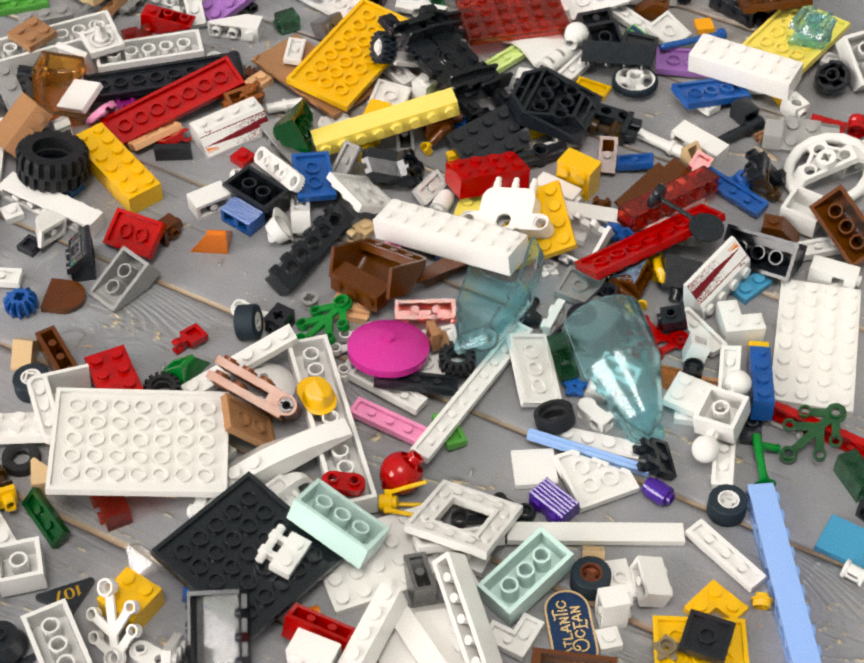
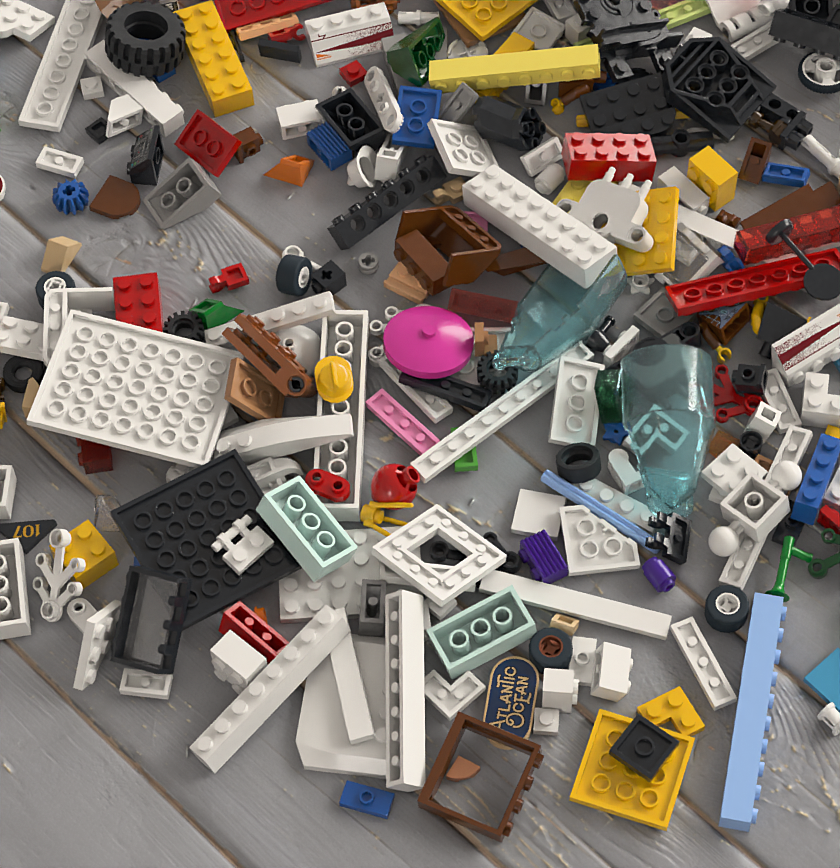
camera: 20 degrees right, 10 degrees up
dark green plate [21,487,70,549] -> none
reddish brown brick [35,325,78,371] -> none
green plant [296,294,353,345] -> none
yellow tile [576,76,612,102] -> none
dark tan plate [651,634,679,661] -> none
yellow plate [750,592,773,610] -> none

